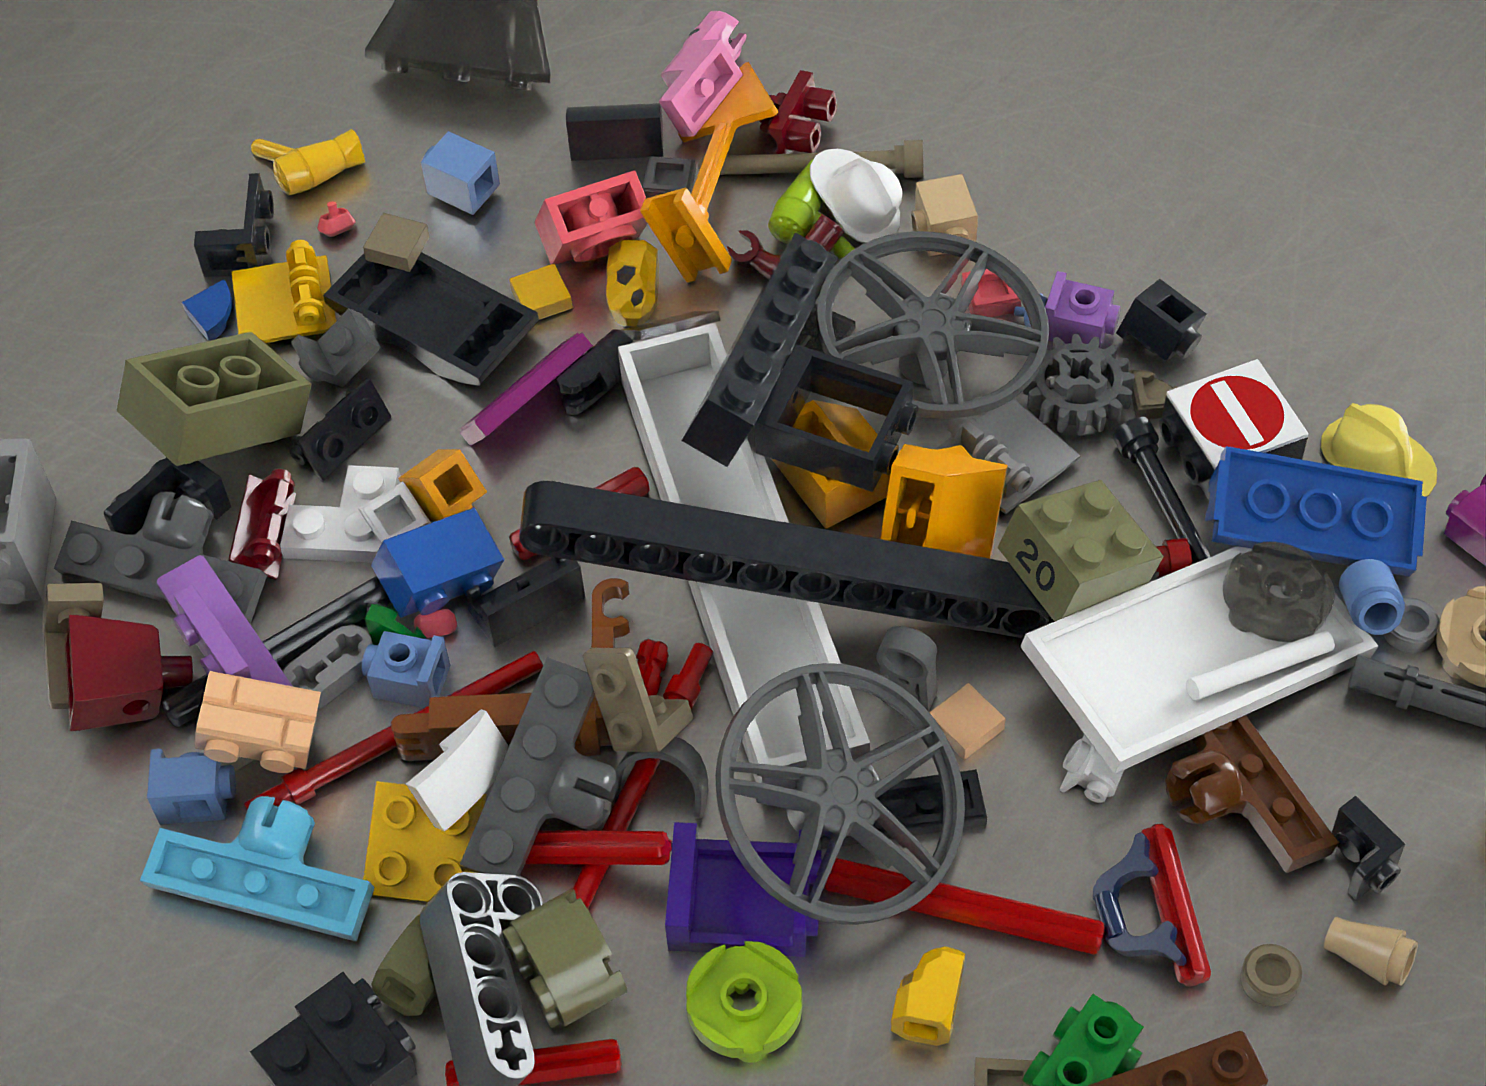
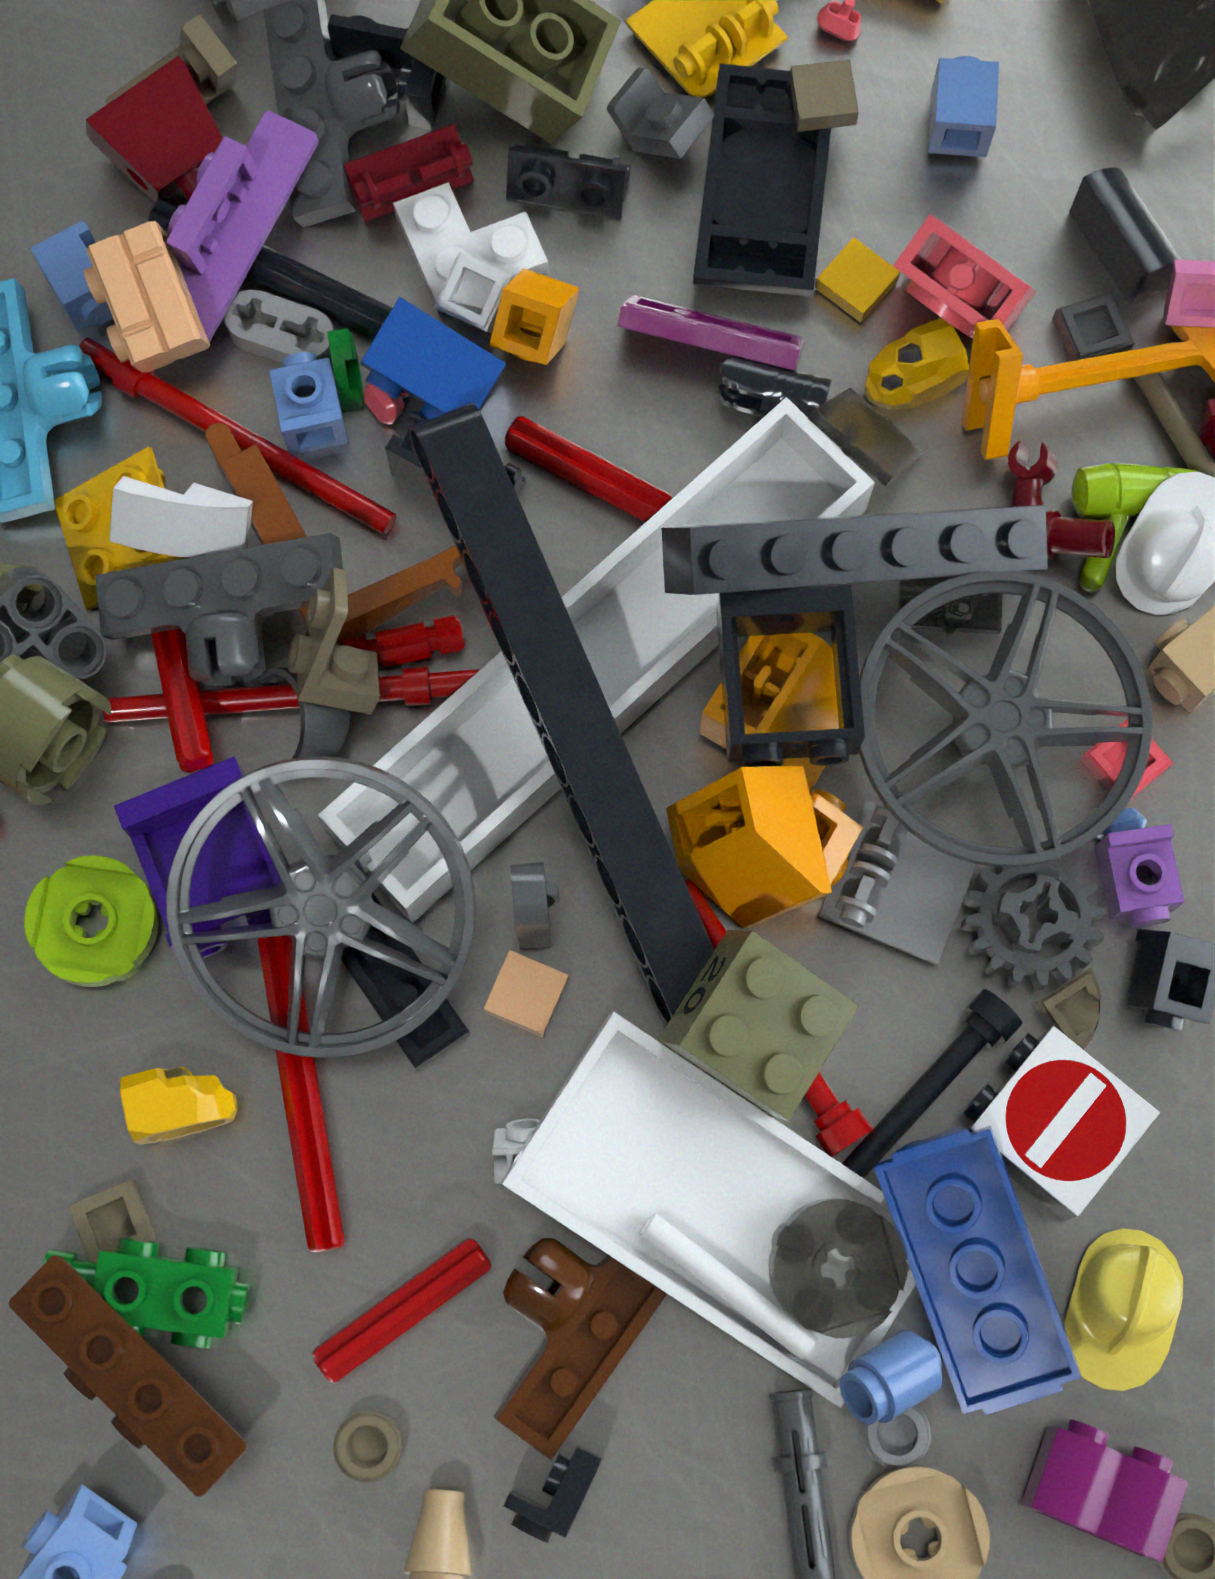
camera: 60 degrees right, 20 degrees up
dark blue helmet [1093,833,1187,966] -> none

